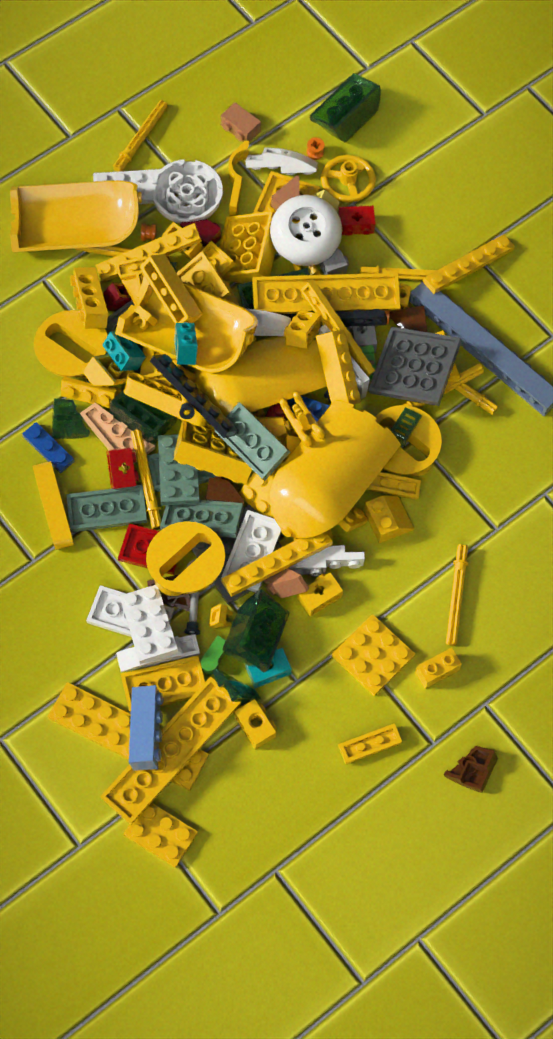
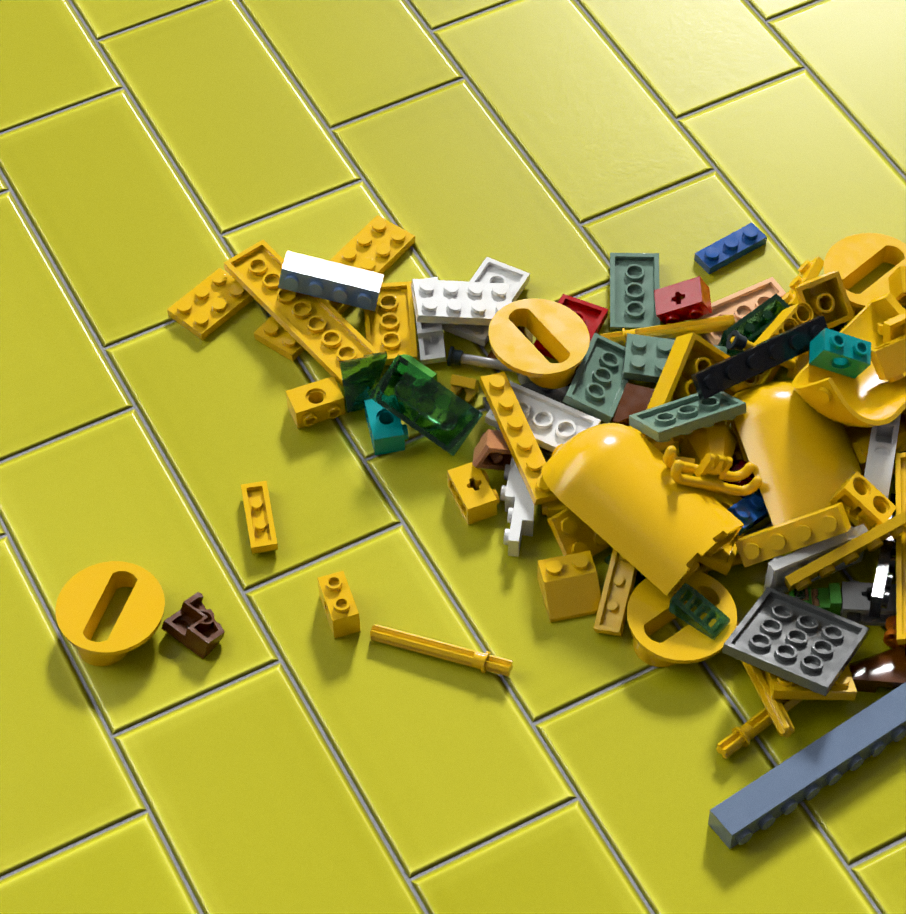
camera: 105 degrees right, 15 degrees down
yellow beam [32,461,74,550] -> none
clear green slope [52,398,90,439] -> none
teal brick [102,331,146,371] -> none
yellow plate [332,614,415,696] -> none
none -> yellow piece [55,561,165,666]

